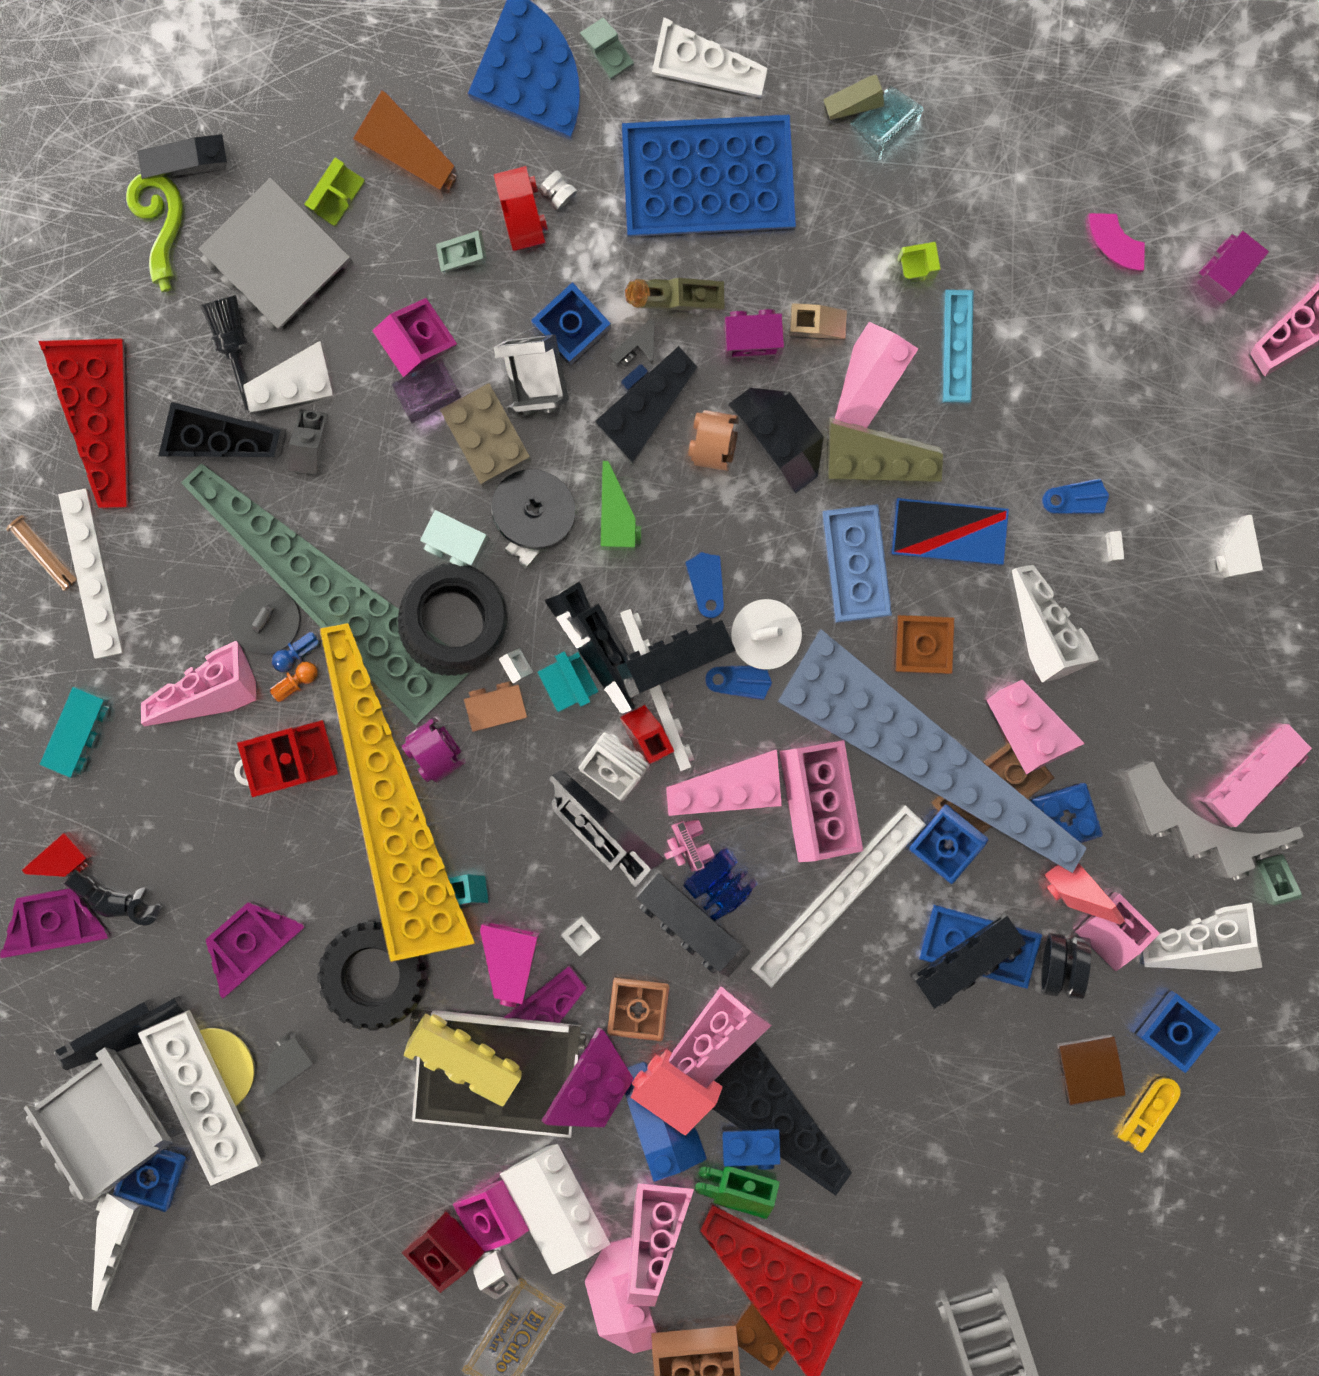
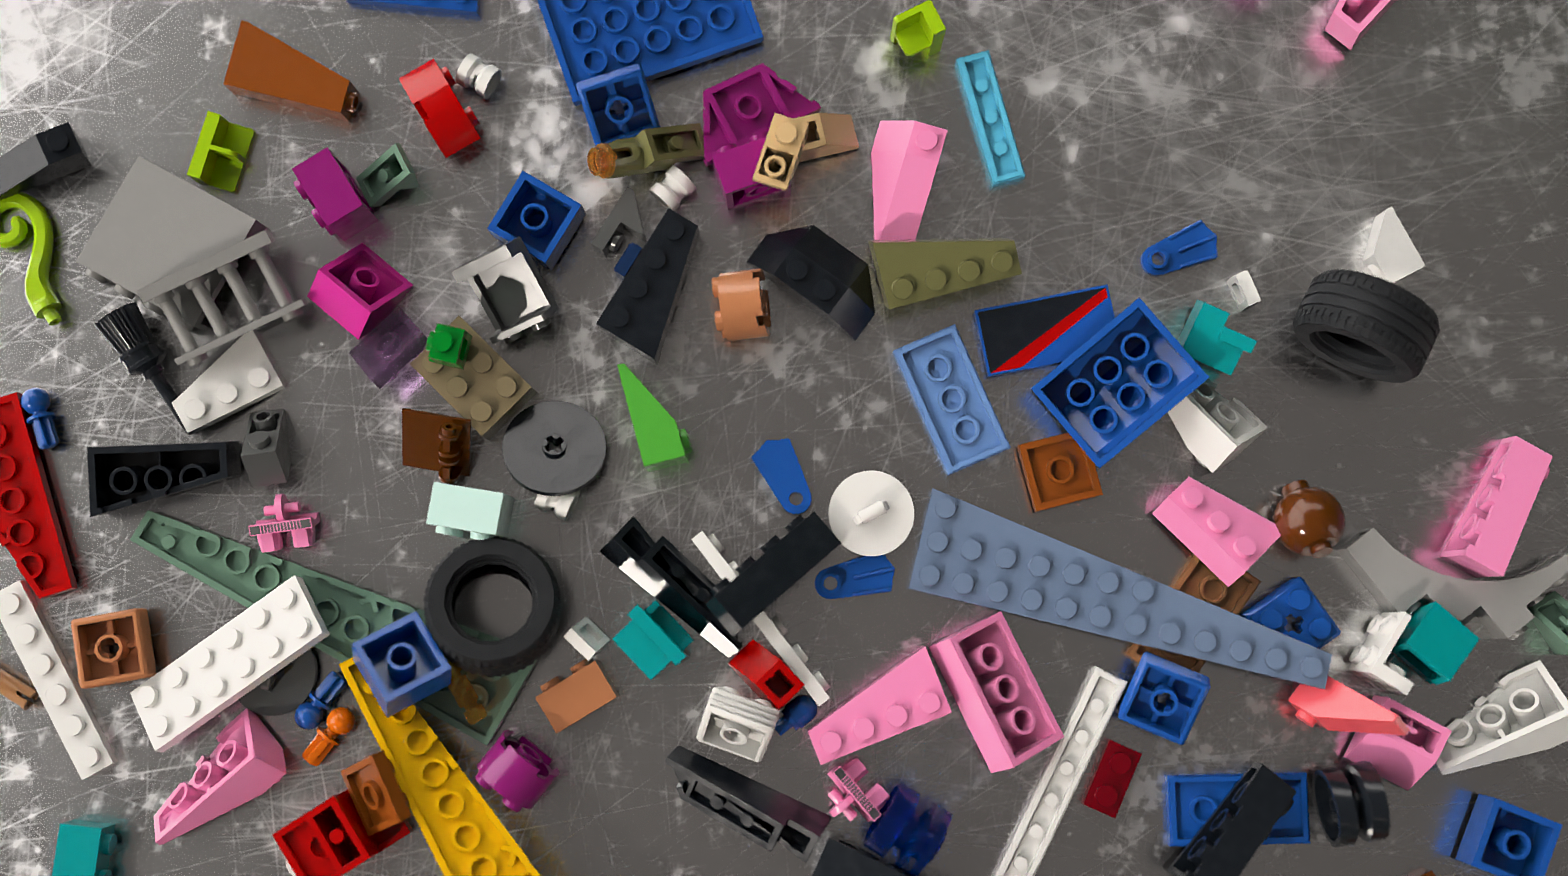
camera: 15 degrees left, 5 degrees down
none -> blue axle [21,388,59,449]
none -> nougat brick [71,608,156,689]
none -> white plate [130,575,330,753]
none -> light grey fence [136,229,308,367]
none -> bright pink hips [248,494,320,553]
none -> magenta brick [292,147,379,241]
none -> dark orange plate [340,750,412,836]
none -> blue brick [352,611,451,718]
none -> reddish brown hinge [402,408,471,485]
none -> green brick [426,323,472,370]
none -> clear orange axle [447,660,487,725]
none -> blue brick [576,64,660,149]
none -> white wheel [649,165,697,211]
none -> magenta wing [702,63,821,167]
none -> tan slope [753,113,809,191]
none -> blue cylinder [774,695,817,736]
none -> blue slope [1031,297,1210,469]
none -> dark red plate [1081,739,1142,818]
none -> teal plate [1177,300,1257,376]
none -> reddish brown brick [1273,480,1346,558]
none -> black tyre [1293,269,1440,383]
none -> white bracket [1347,612,1414,696]
none -> teal plate [1392,601,1480,685]

